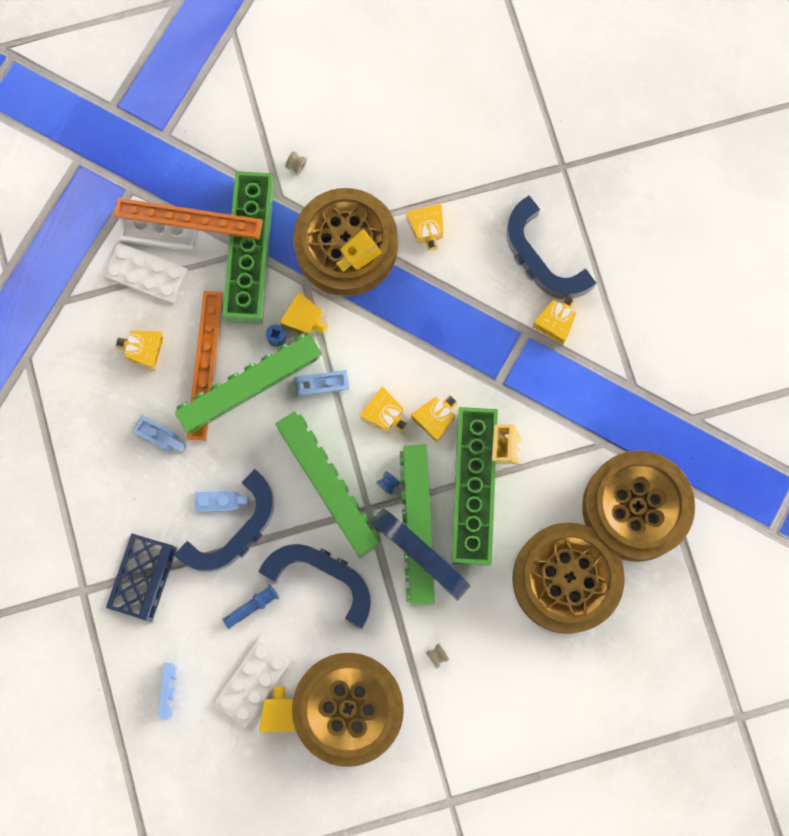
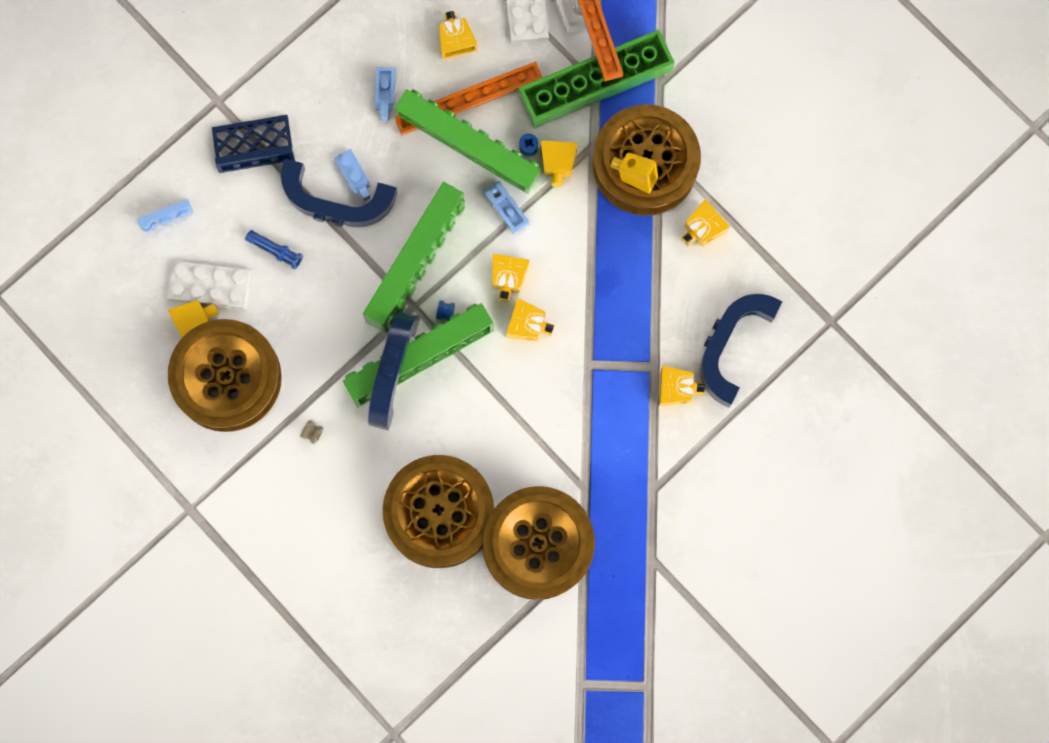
camera: 60 degrees right, 0 degrees up
dark blue arch [258,544,371,629] -> none
dark tan wheel [285,151,307,174] -> none
bright green brick [451,407,498,566] -> none
yellow torso [492,424,521,464] -> none

